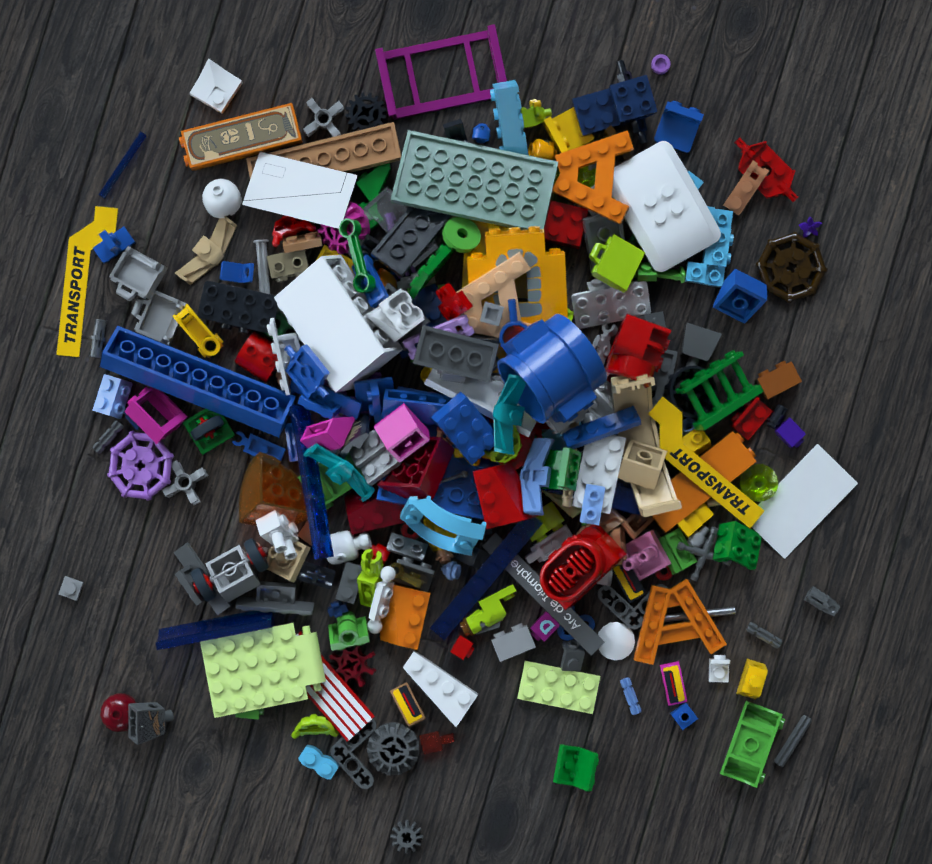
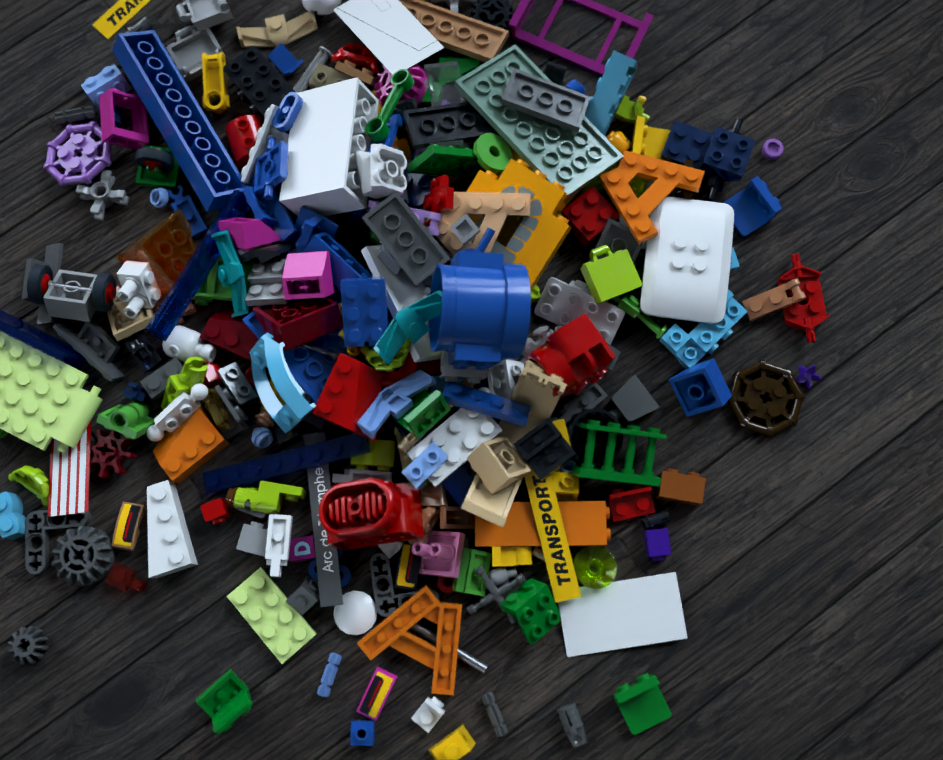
camera: 40 degrees right, 10 degrees down
none -> light blue plate [150,188,169,208]
none -> white hinge [265,514,293,577]
none -> blue plate [272,92,303,132]
none -> dark grey plate [500,68,590,133]
none -> black slope [514,417,577,482]
none -> green bracket [612,672,671,735]

